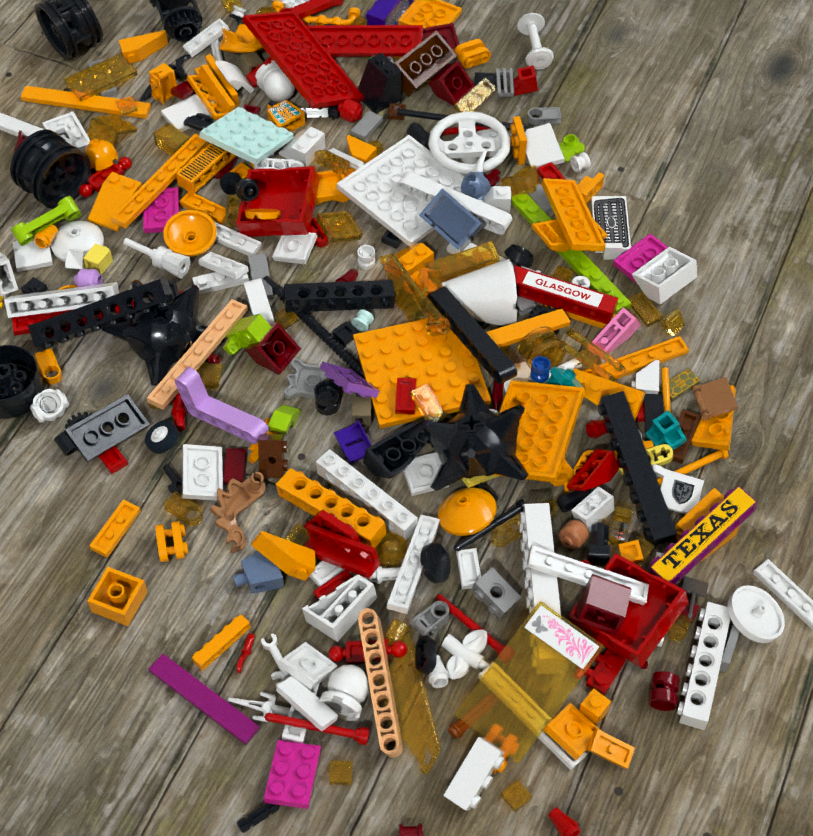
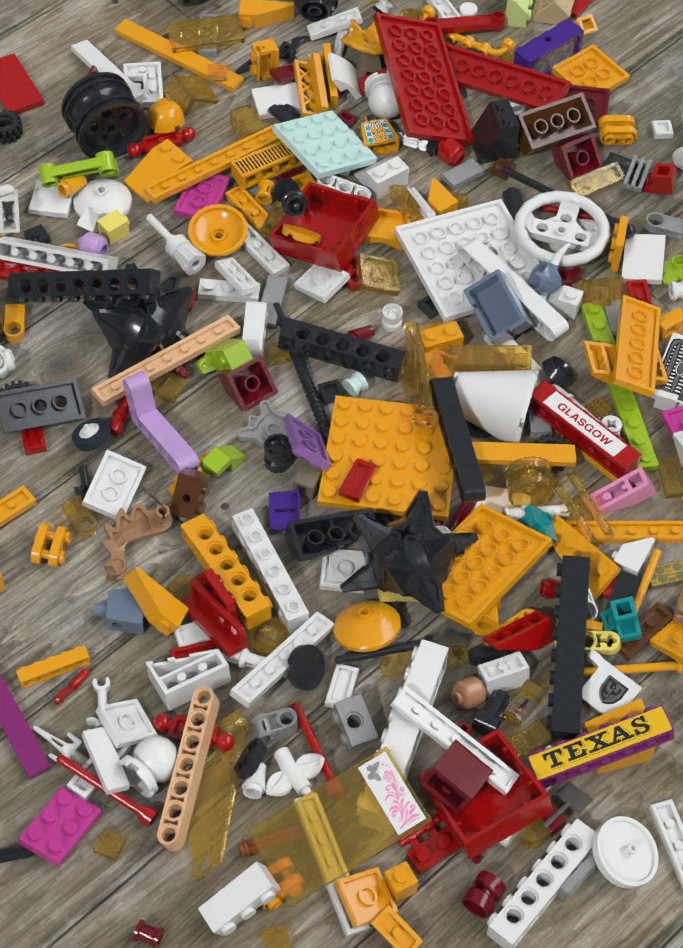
camera: 20 degrees right, 0 degrees up
dark red tile [223,448,246,485] -> none
clear yellow plate [410,384,447,422] -> none
blue wheel [530,356,551,383] -> none
light orange plate [618,540,644,563] -> none
none -> light orange bush [255,179,275,206]
none -> white tile [651,120,674,139]

